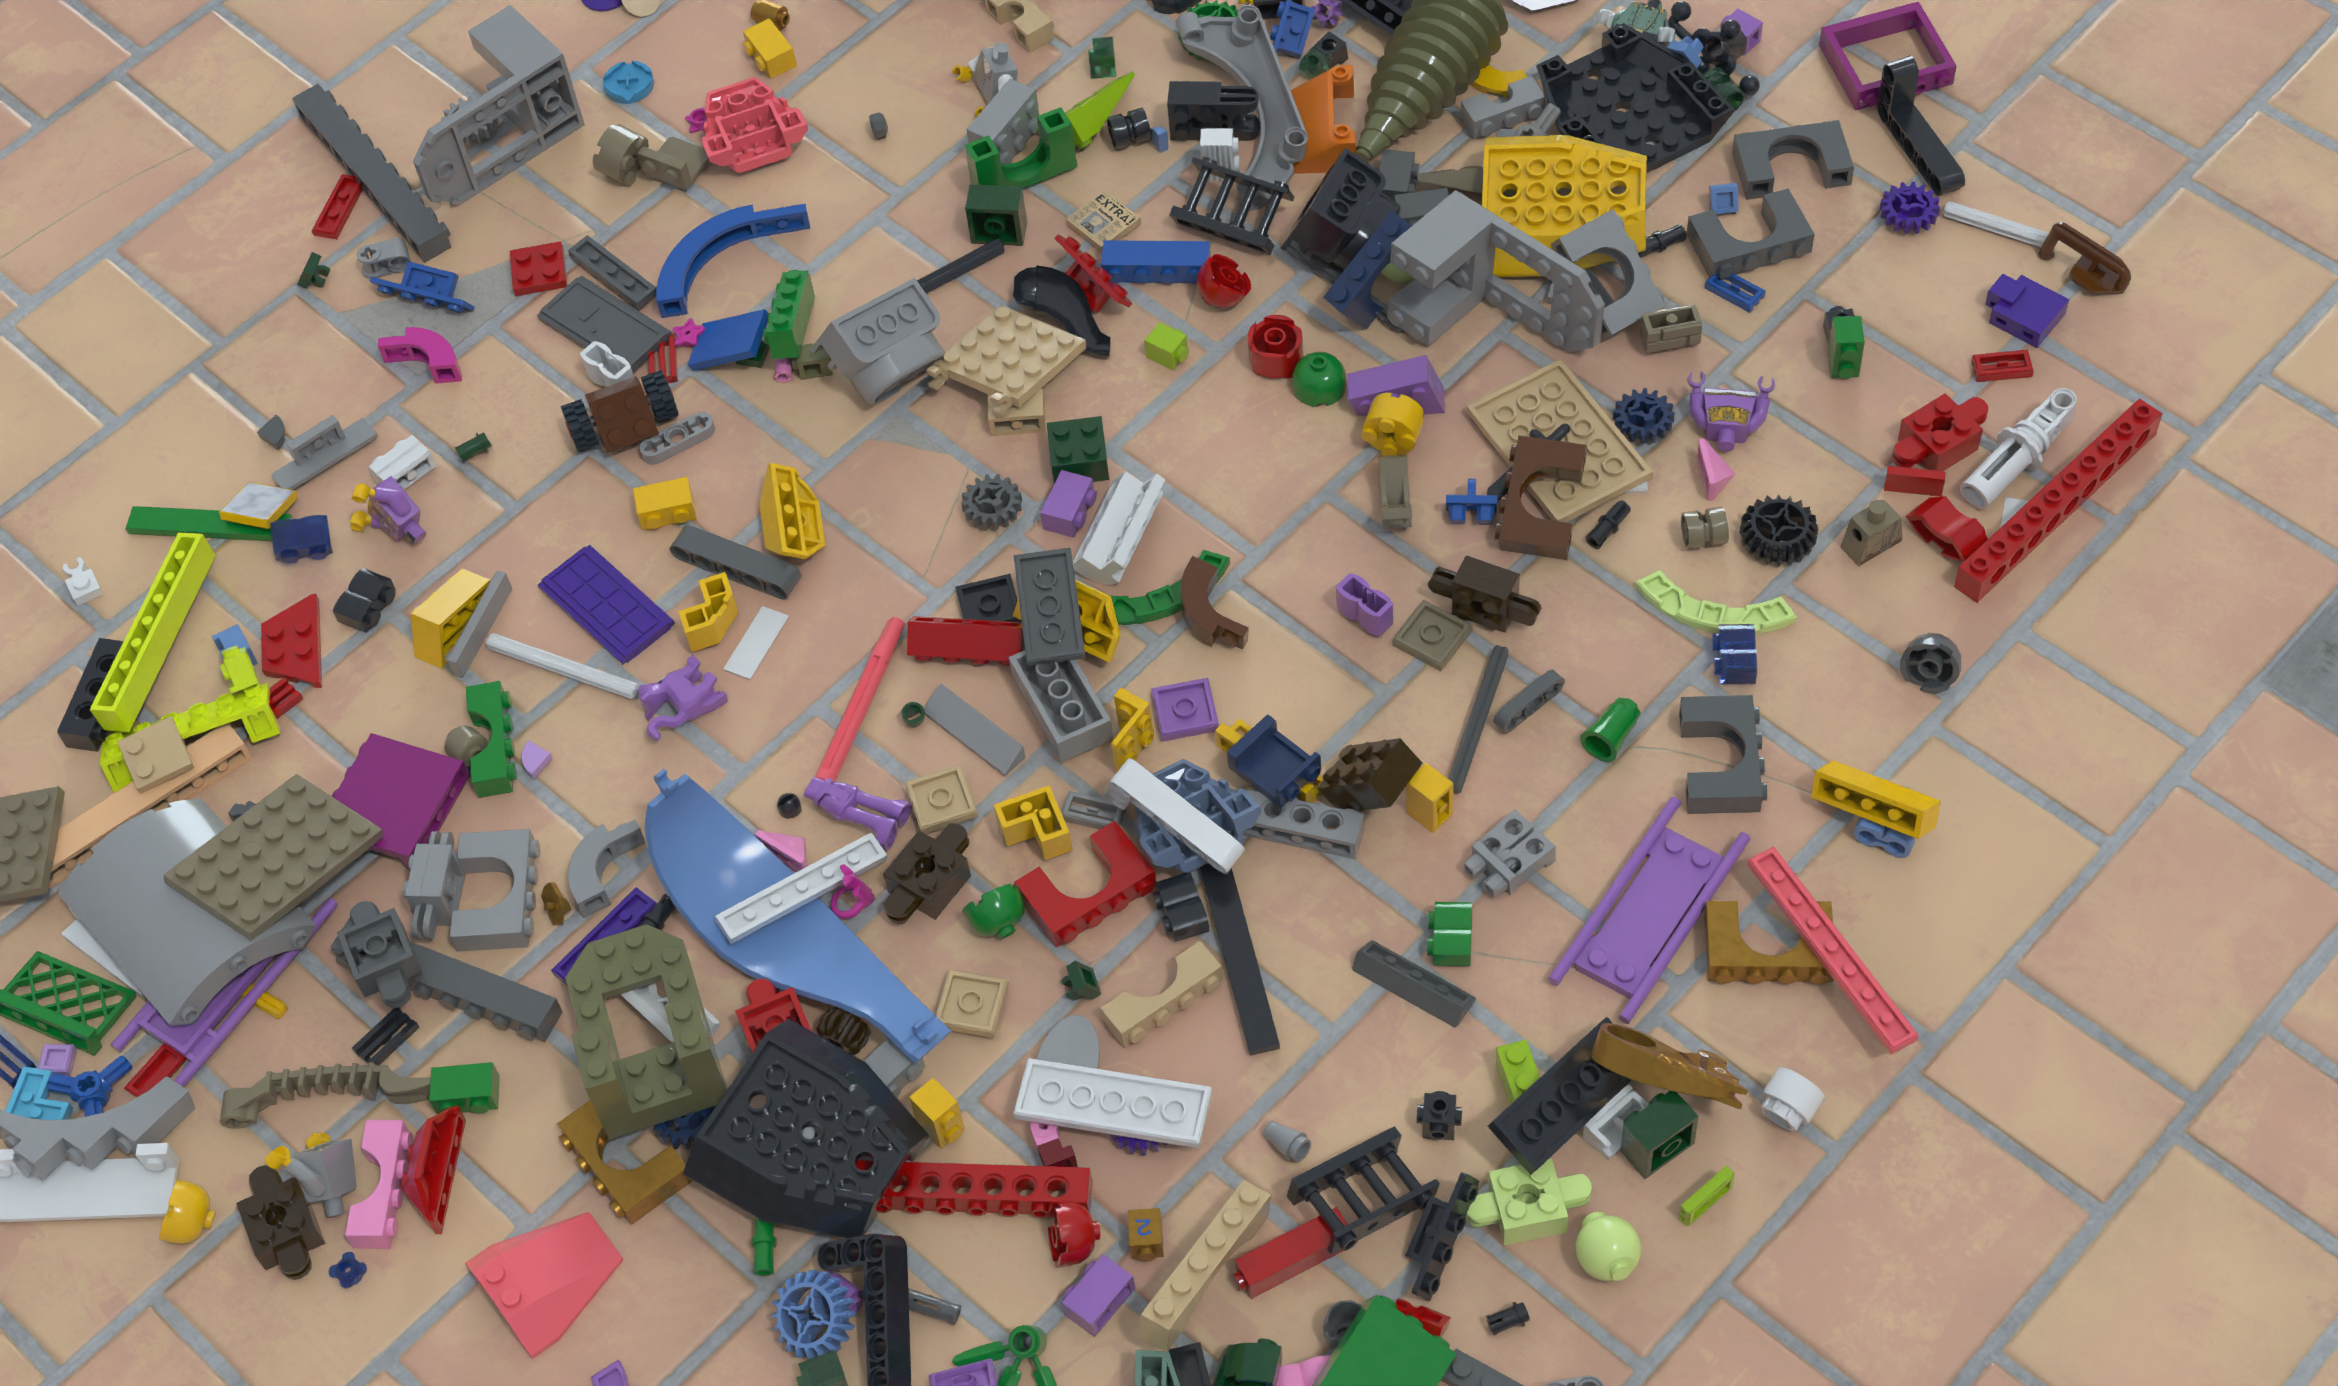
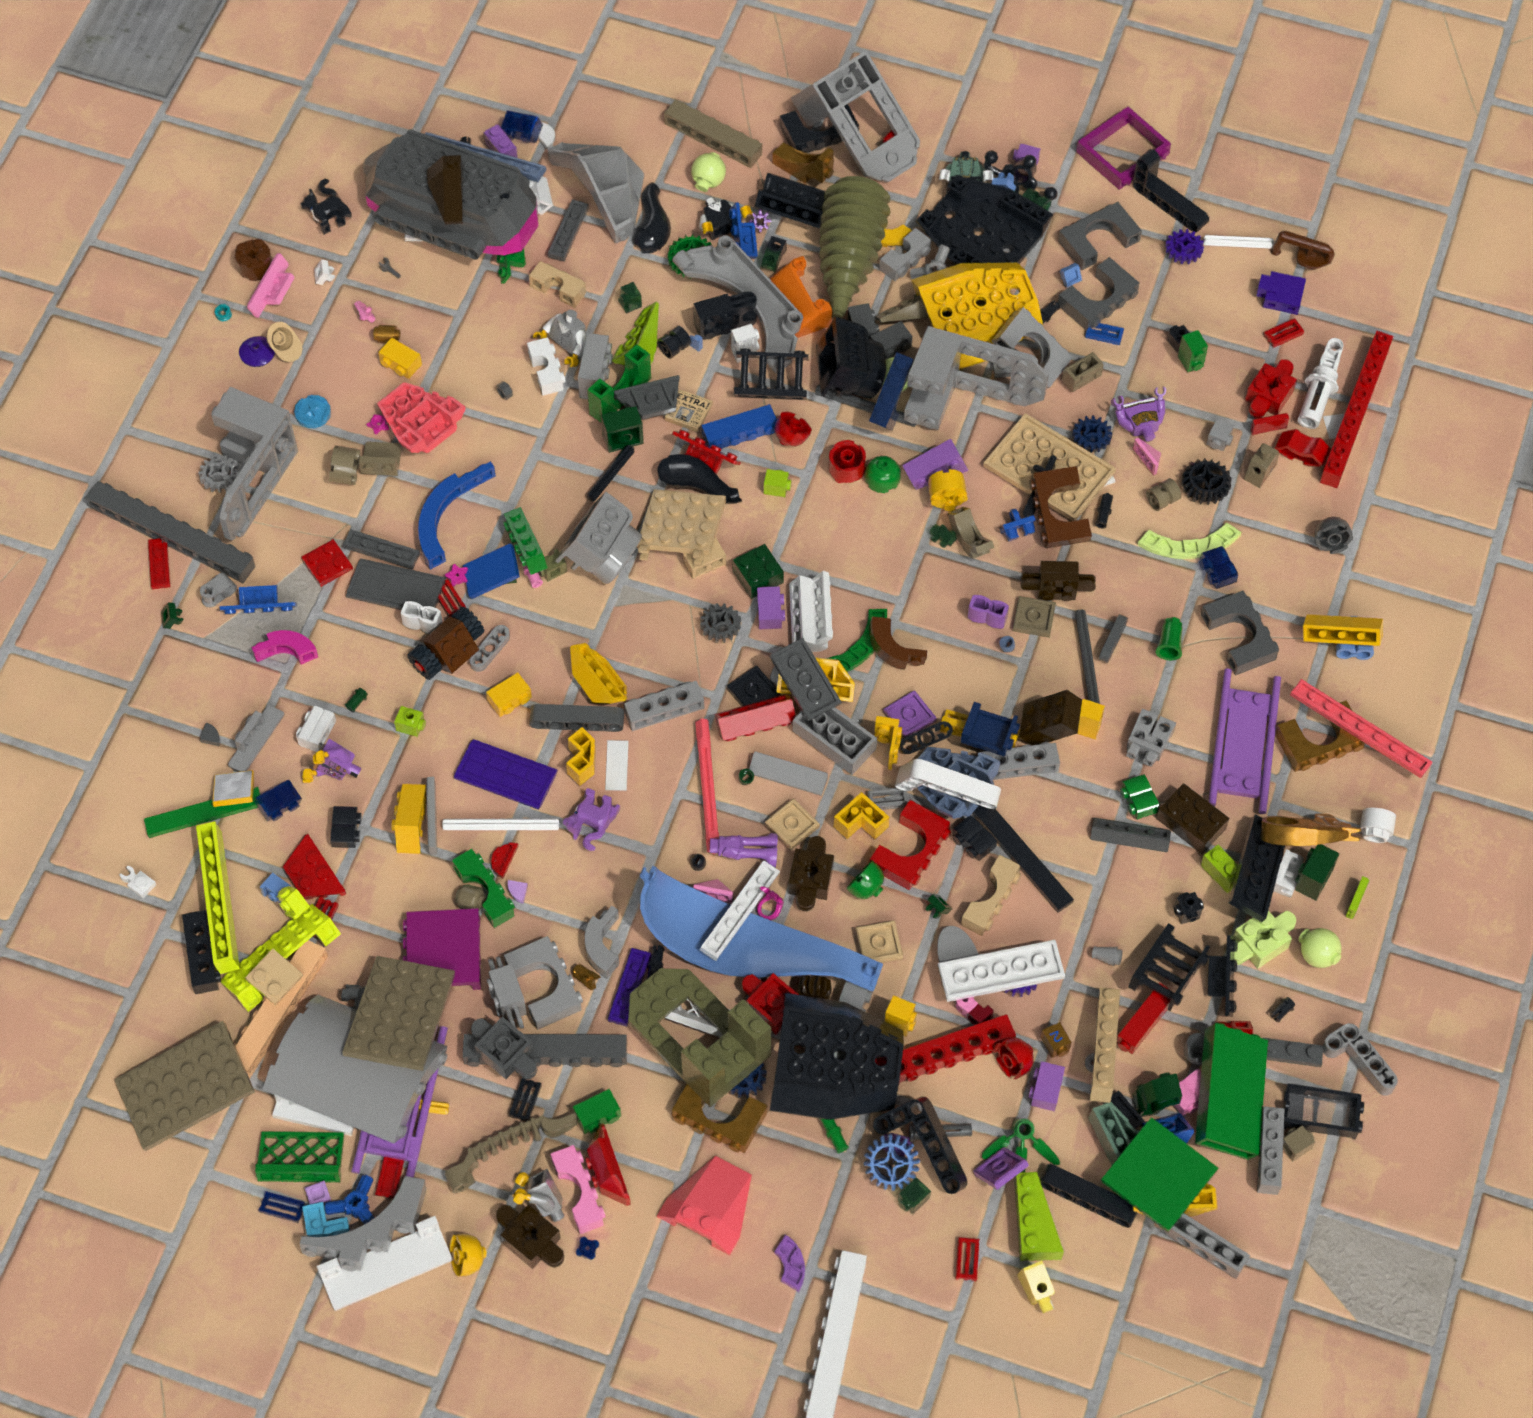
camera: 30 degrees left, 5 degrees up
none -> lime brick [394,706,426,737]
none -> red tile [491,842,519,879]
none -> white arch [527,337,565,396]
none -> dark grey wing [614,375,680,420]
none -> light grey brick [624,681,704,731]
none -> black beam [900,721,953,754]
none -> clear green piece [929,524,957,548]
none -> sand blue hinge [999,636,1015,653]
none -> dark brown brick [1157,783,1230,854]
none -> light grey brick [1206,418,1234,451]

